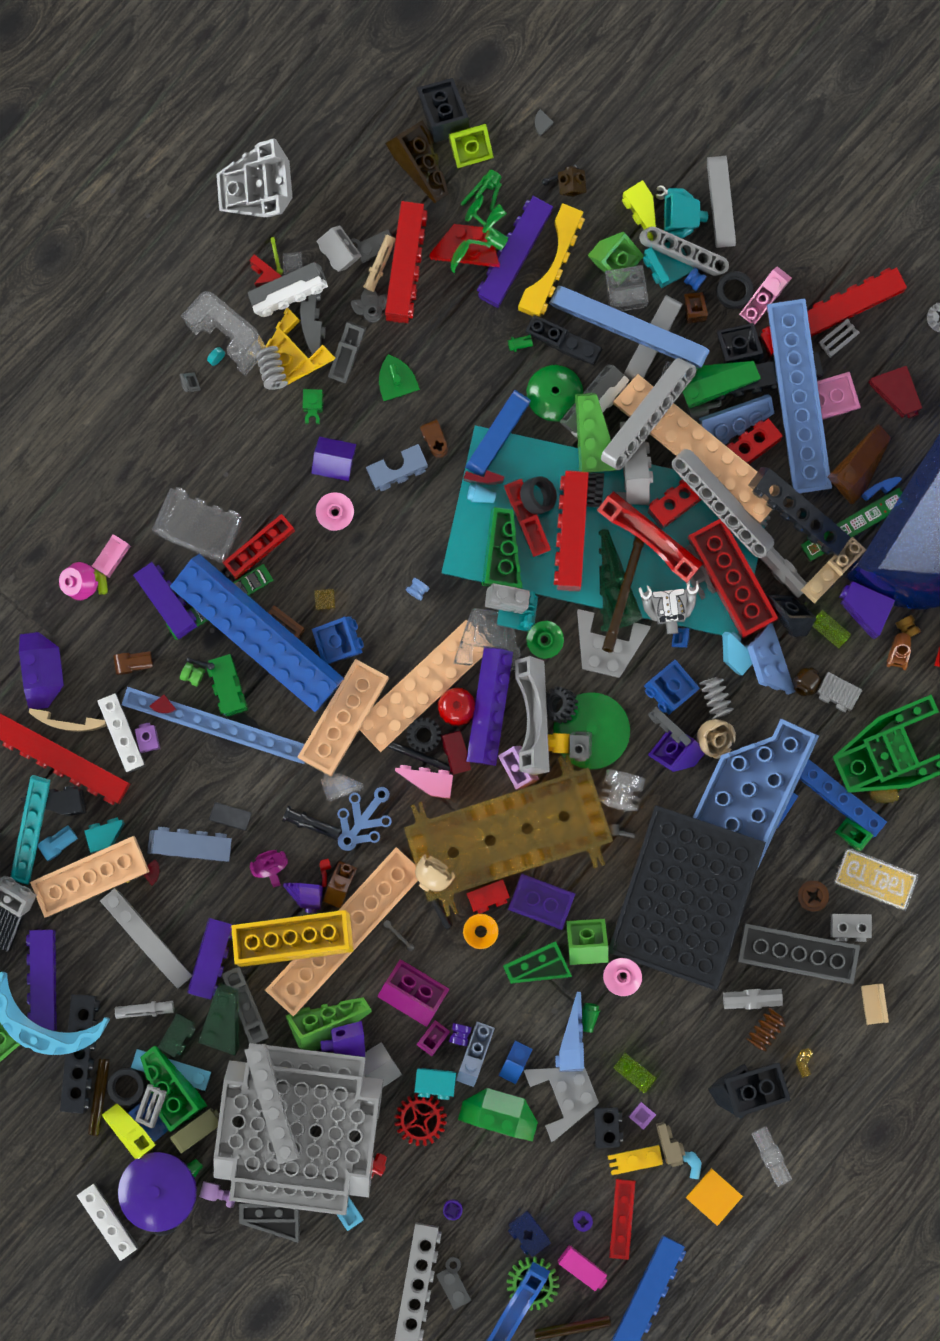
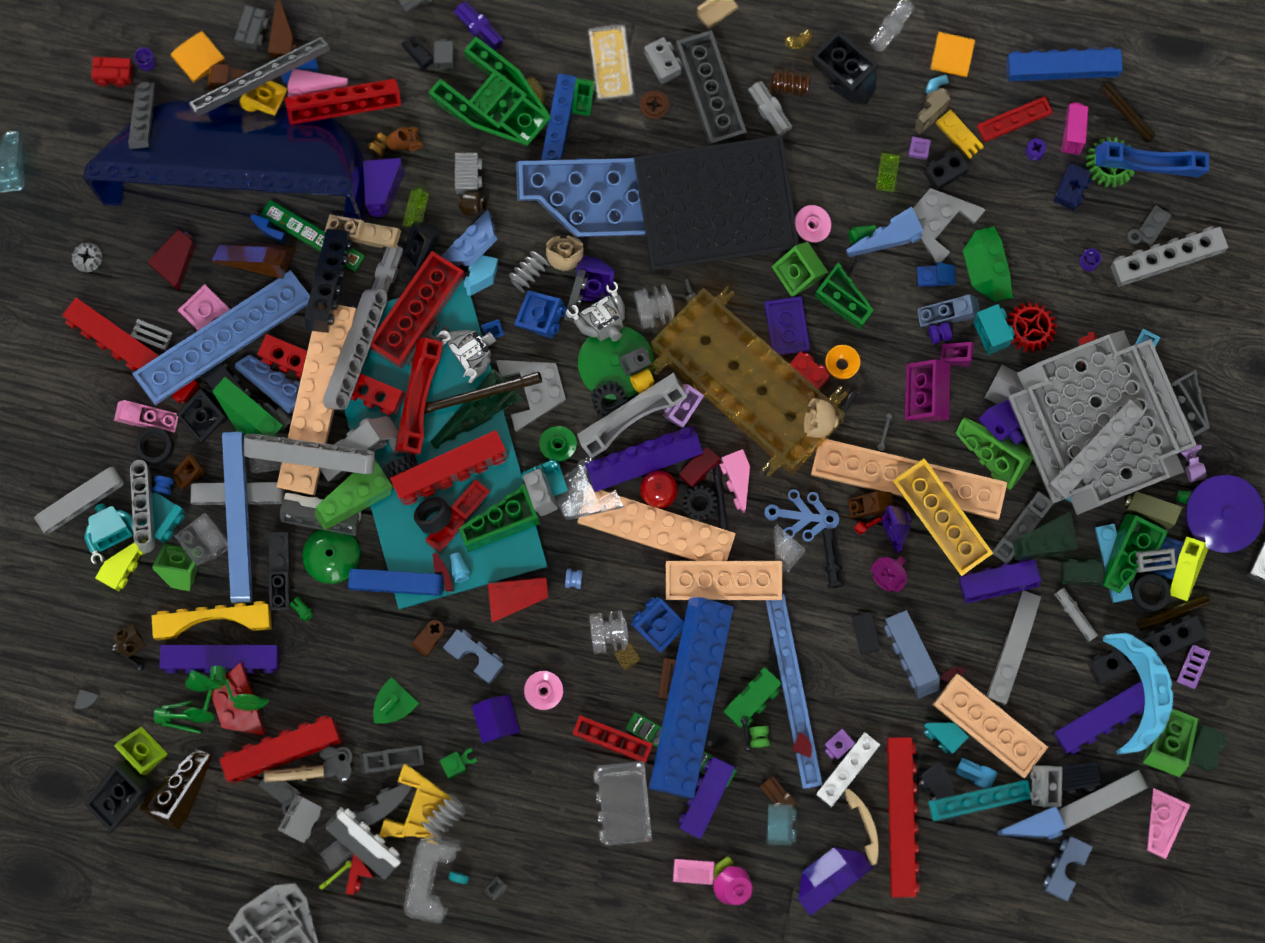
camera: 115 degrees left, 5 degrees down
none -> red wedge [488,577,548,623]
none -> torso [566,282,625,341]
none -> clear wheel [589,610,628,654]
none -> clear light blue brick [766,804,796,846]
none -> medium lavender slope [1176,645,1210,689]

